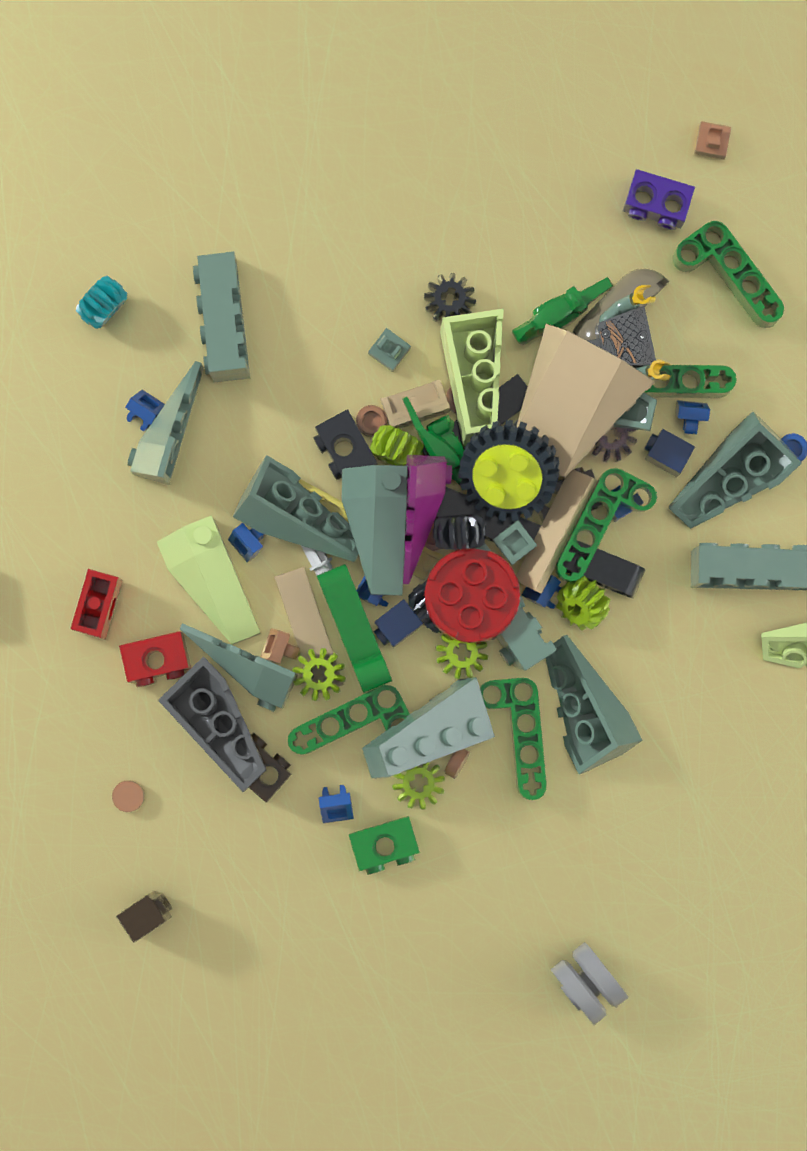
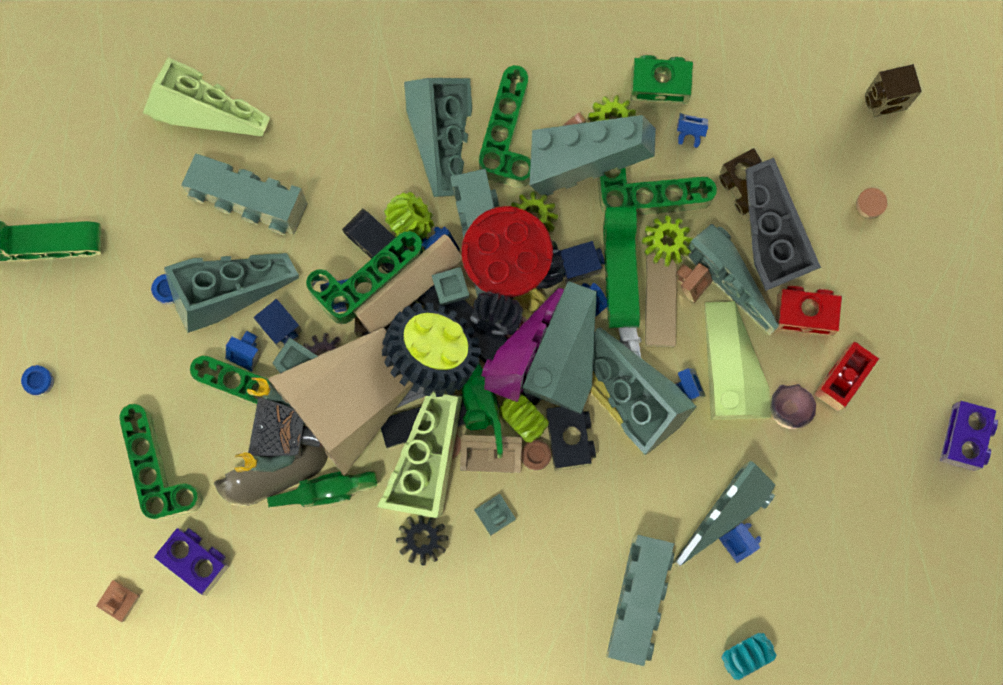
camera: 160 degrees left, 5 degrees down
none -> hair [770,384,816,430]

